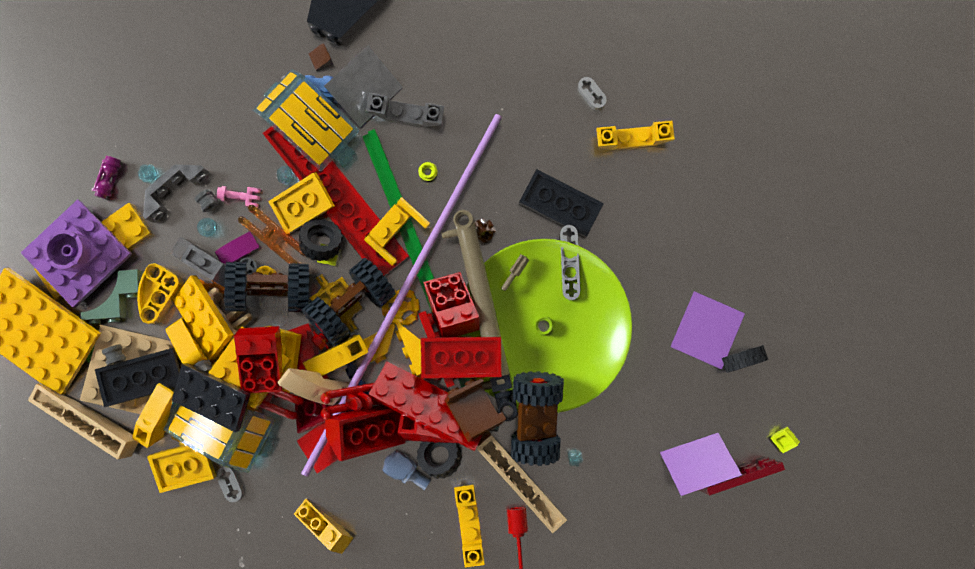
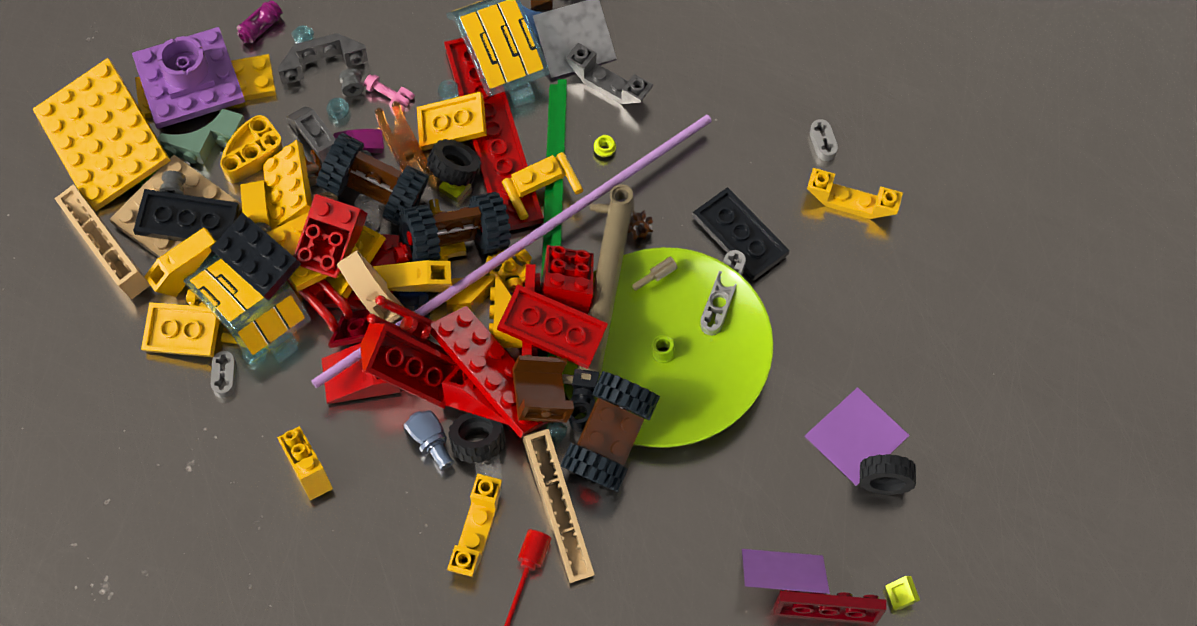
camera: 20 degrees right, 20 degrees down
clear light blue plate [568,448,583,467] -> none

